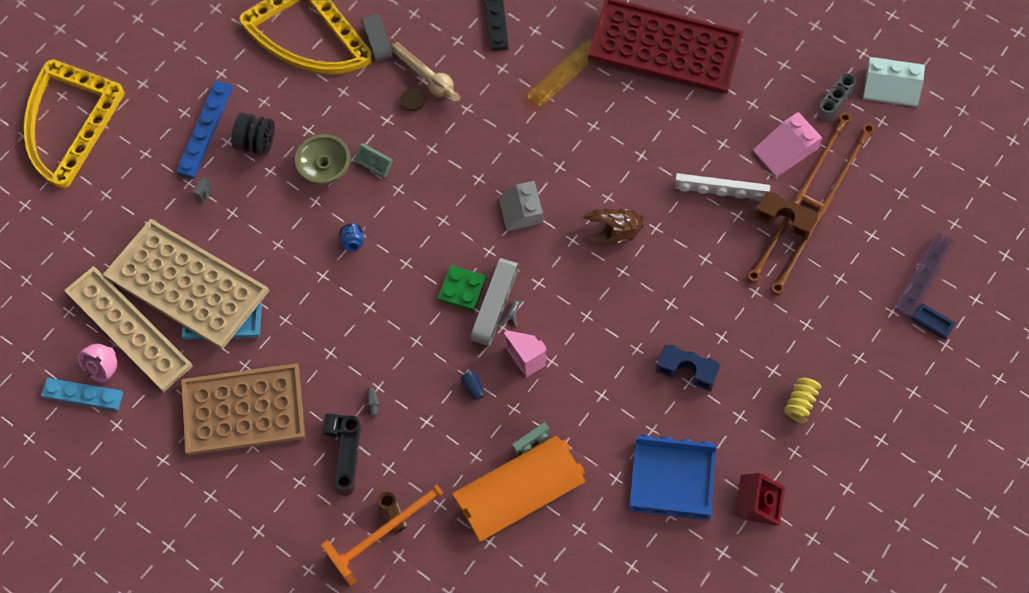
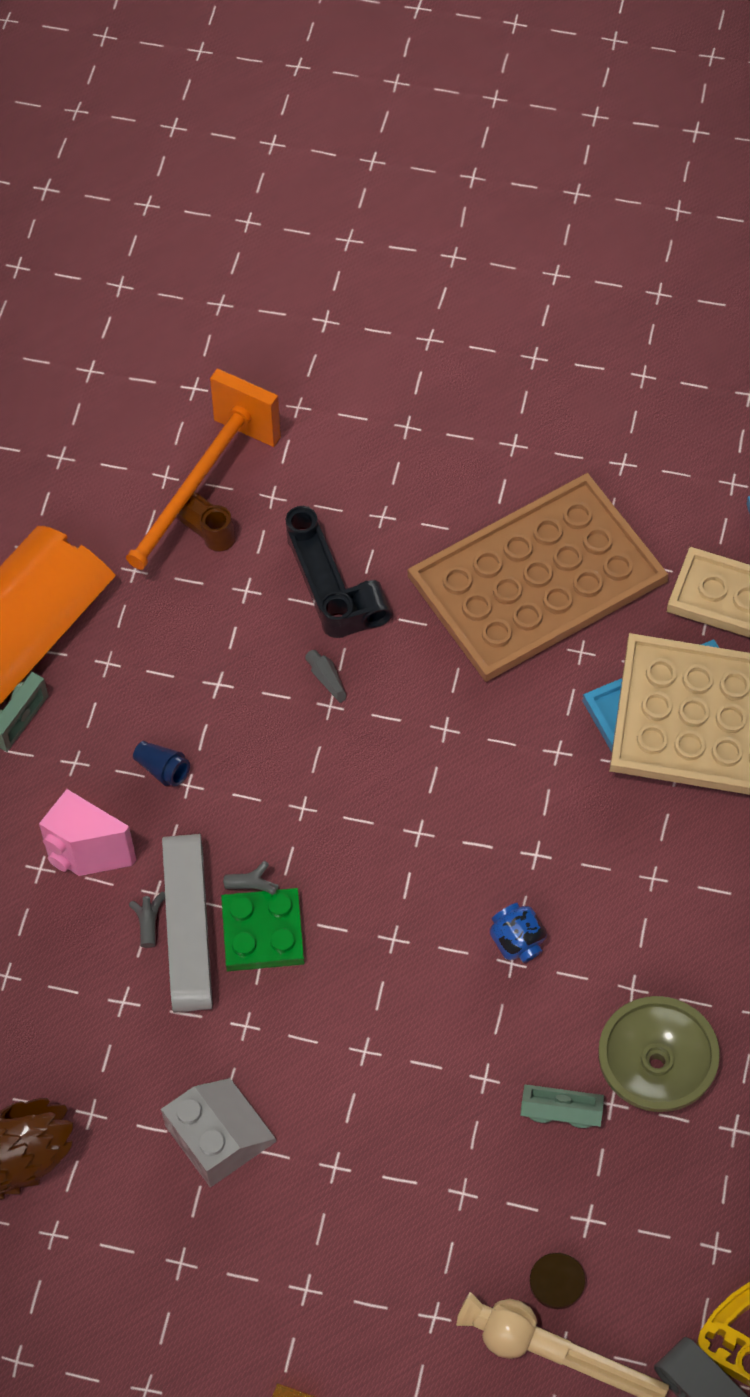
camera: 155 degrees right, 5 degrees down
none -> dark grey bar [223,861,279,895]

